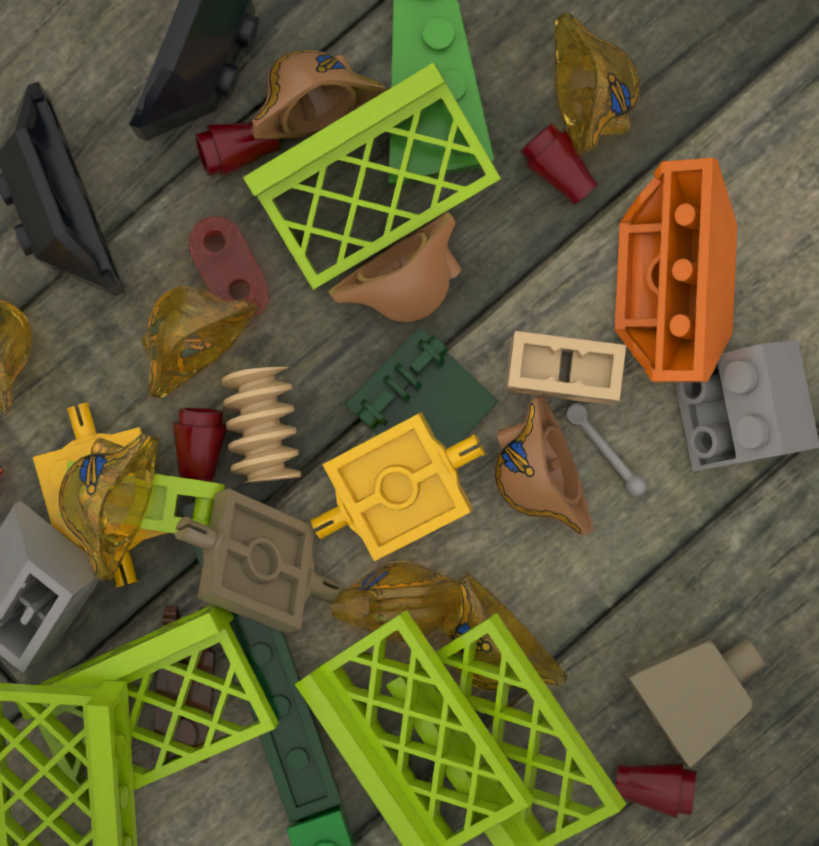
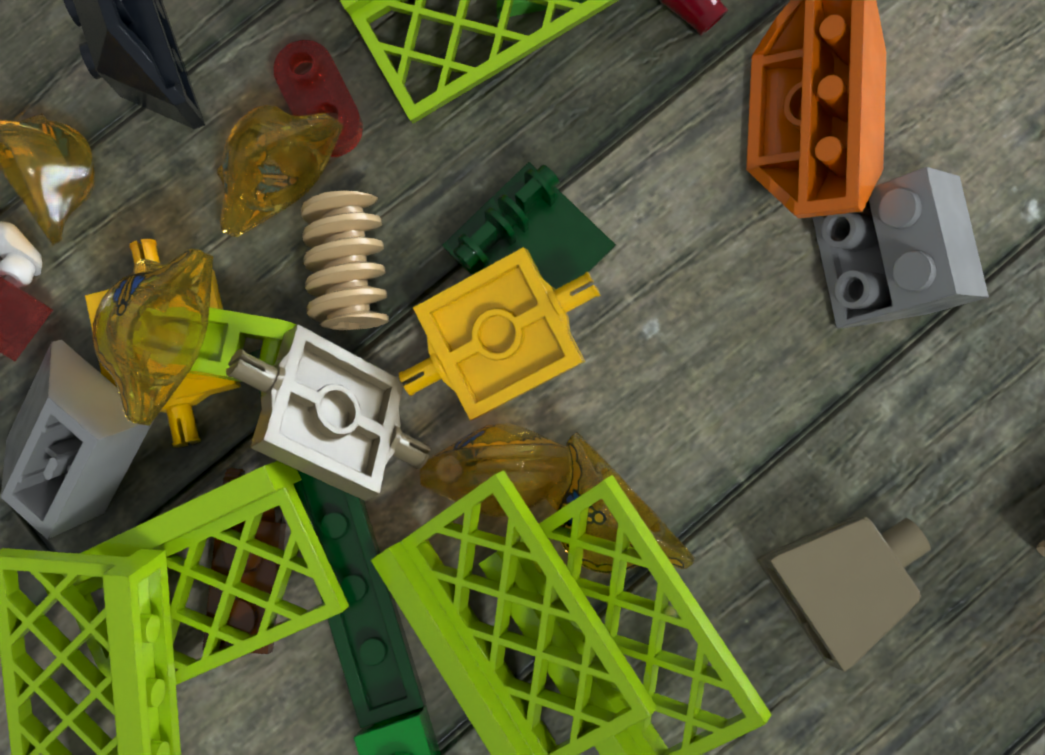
camera: 10 degrees right, 5 degrees down
dark red cone [172,407,227,482] -> none
medium nougat hat [328,212,462,322] -> none
medium nougat hat [495,394,594,535] -> none
tan brick [504,331,626,406] -> none
light grey hinge [566,403,647,497] -> none
dark red cone [615,763,697,819] -> none

